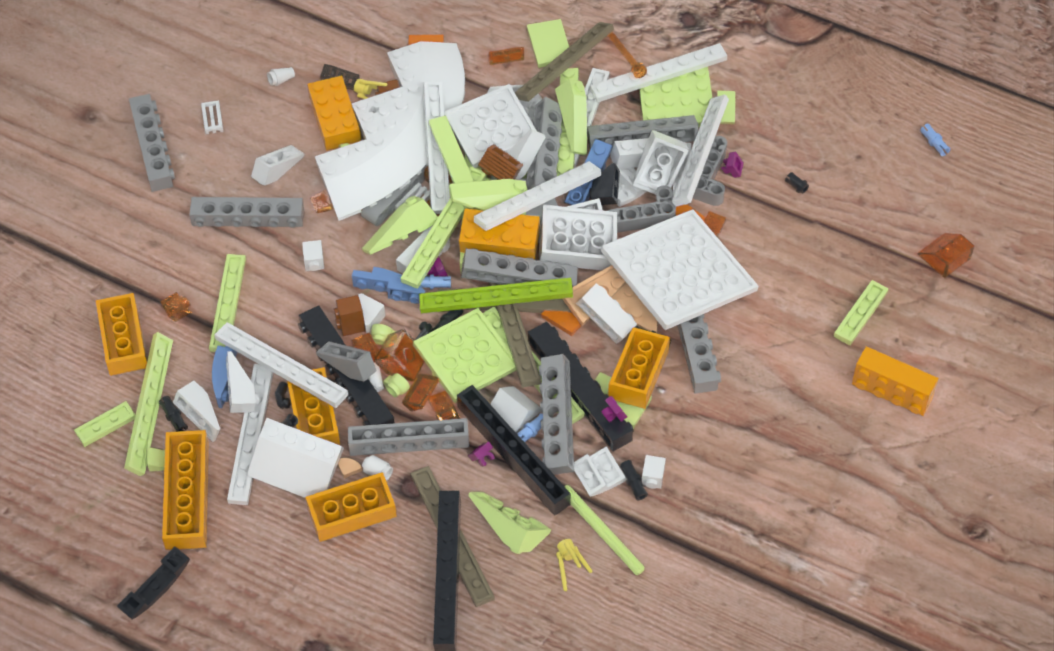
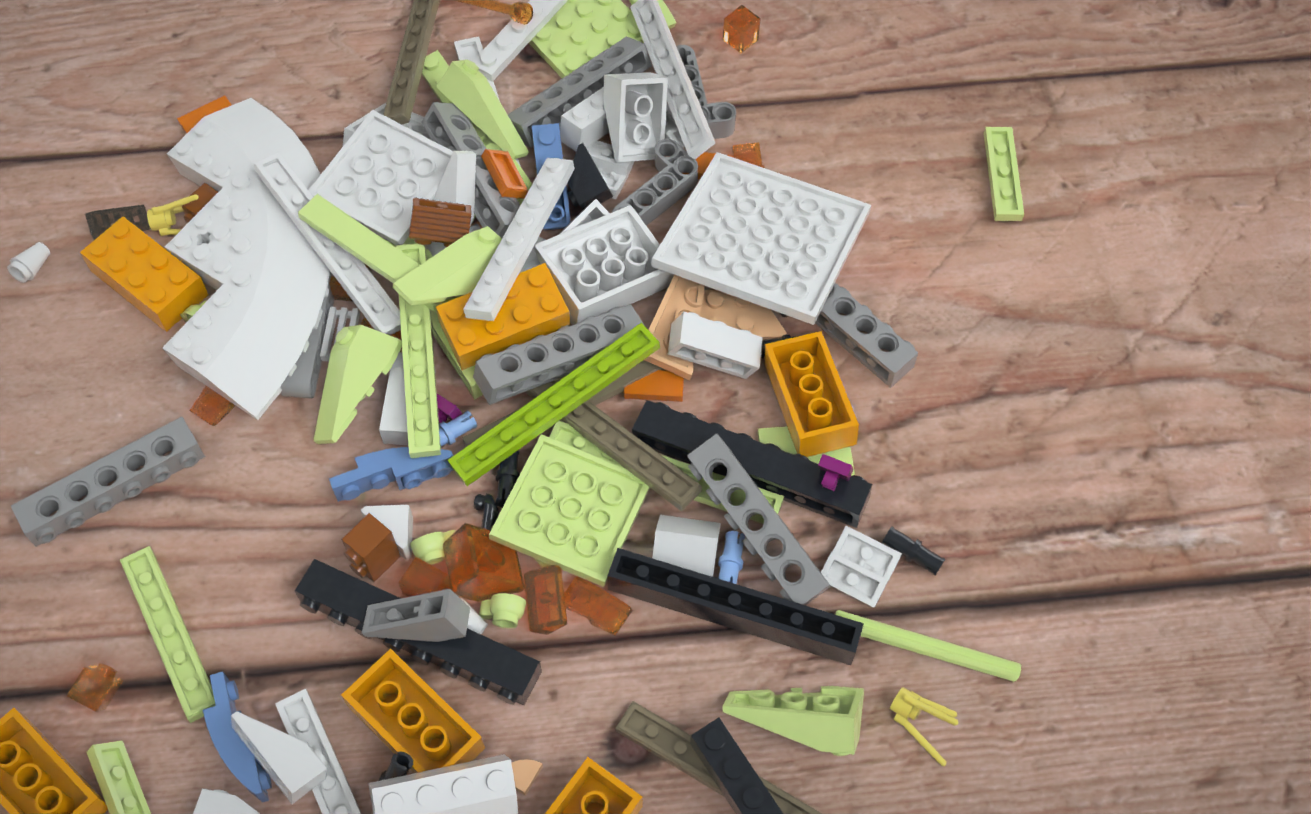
camera: 35 degrees left, 5 degrees up
white plate [214,322,348,408] -> none
white slope [251,145,305,186] -> none
black arm [275,382,291,409] -> none
white brick [302,240,324,271] -> none
light grey brick [348,418,469,456] -> none
white brick [362,455,393,481] -> none
magenta tile [468,441,495,467] -> none
clear orange slope [488,47,524,65] -> none
yellowish green tile [527,19,569,68] -> none
white brick [642,455,666,489] -> none
magenta tile [721,151,744,178] -> none
black pin [785,172,809,194] -> none
light orange brick [852,346,939,416] -> none
clear orange slope [918,233,974,278] -> none
none -> orange tile [481,149,528,199]
none -> clear orange brick [723,5,761,53]

